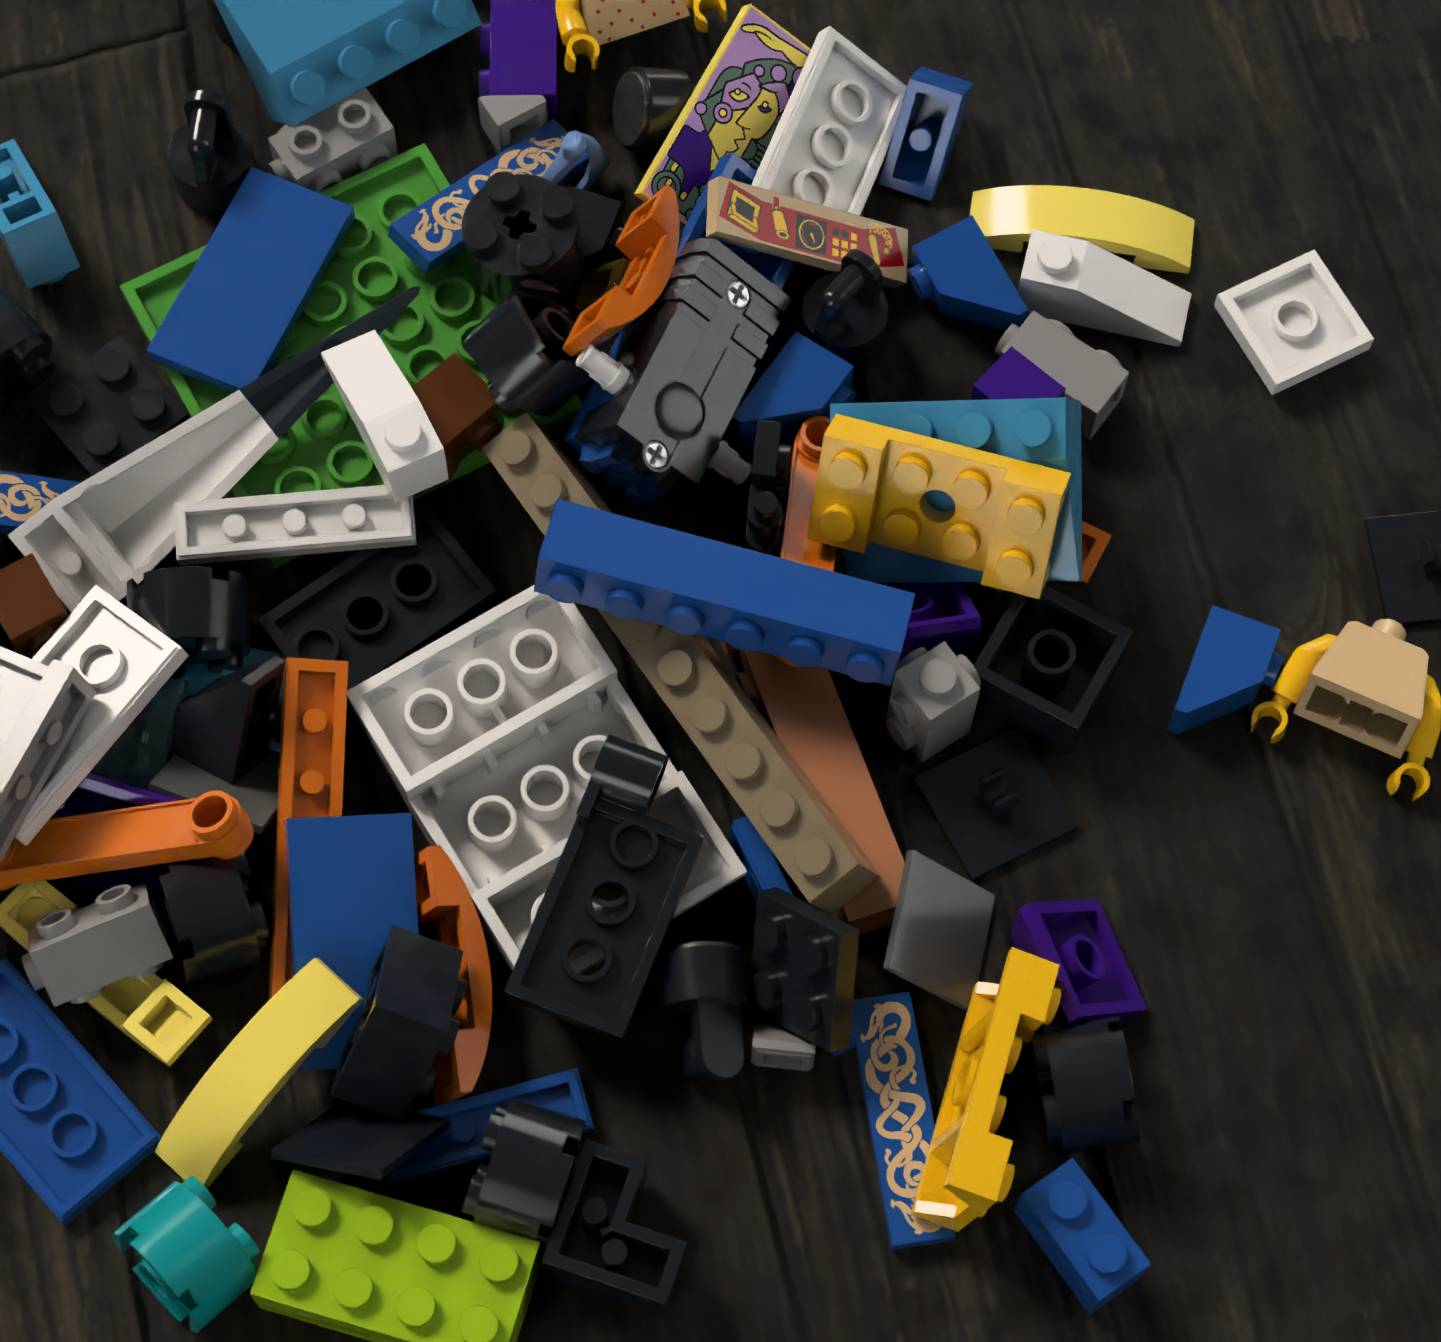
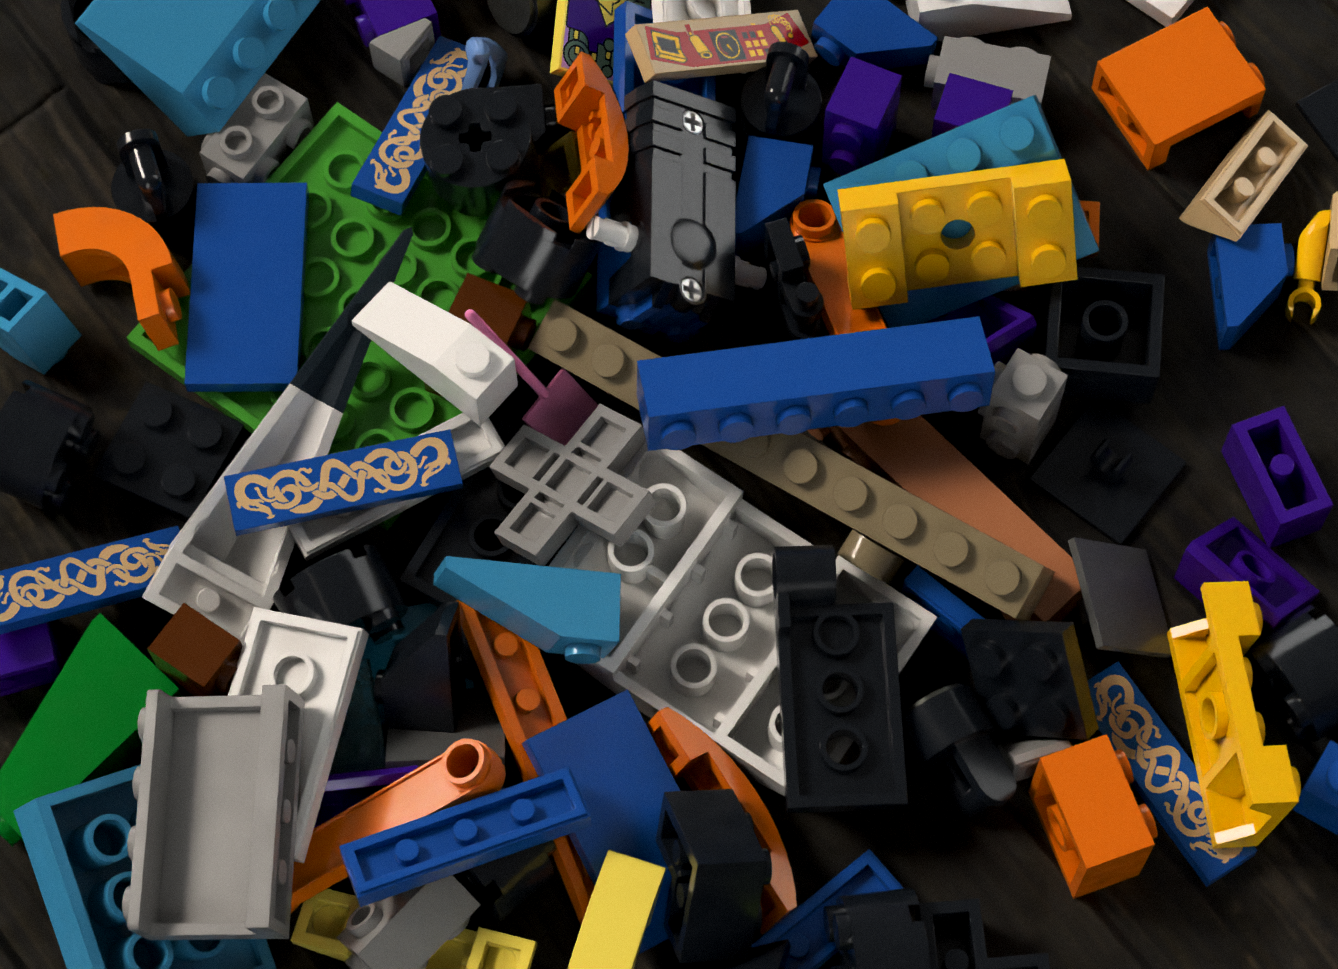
camera: 20 degrees left, 0 degrees up
none -> orange arch [53,207,190,351]
none -> blue tile [223,429,463,536]
none -> blue tile [339,766,592,907]
none -> dark azure slope [433,556,621,664]
none -> bright pink piece [465,309,598,446]
none -> light grey plate [489,404,657,566]
none -> dark purple brick [822,56,902,175]
none -> dark tan beam [837,529,906,584]
none -> orange brick [1028,734,1158,899]
none -> orange panel [1091,6,1266,171]
none -> tan slope [1179,109,1308,242]
none -> dark purple brick [1221,406,1333,549]

